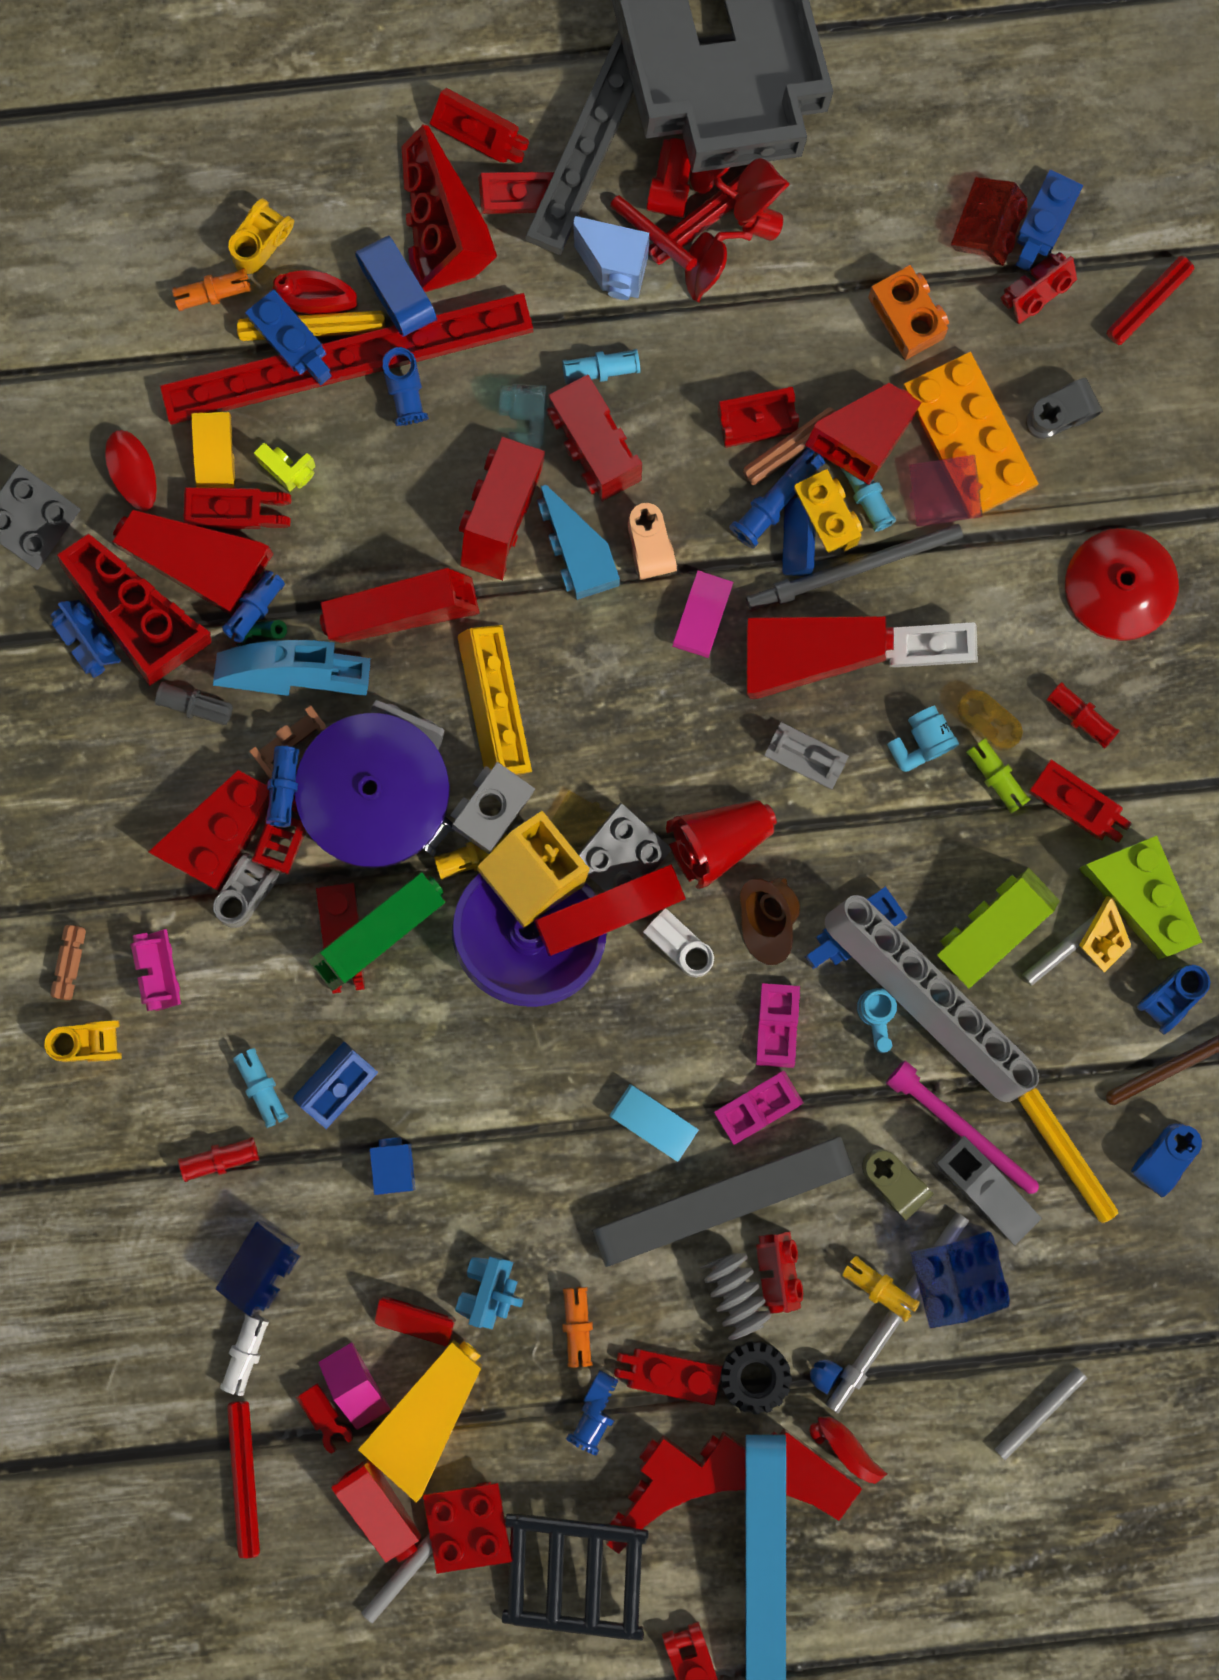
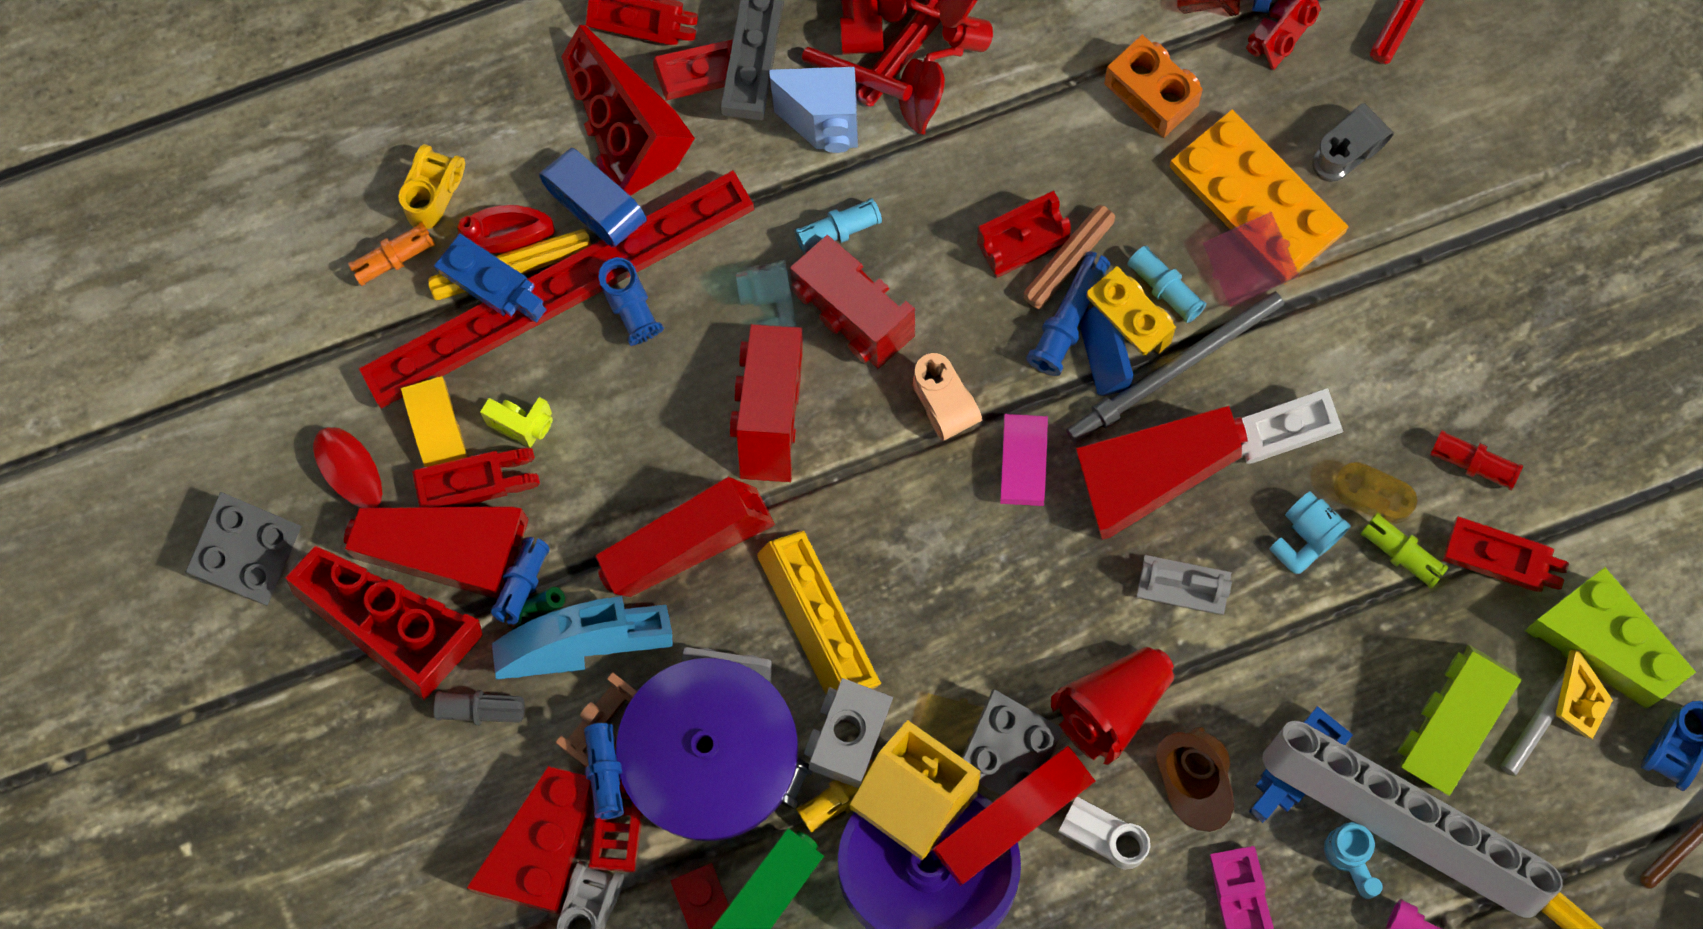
camera: 10 degrees left, 10 degrees down
blue hinge [51,600,121,678] -> none
dark azure slope [537,485,620,600] -> none
red slope [805,383,922,485] -> none
red dish [1065,528,1179,641] -> none

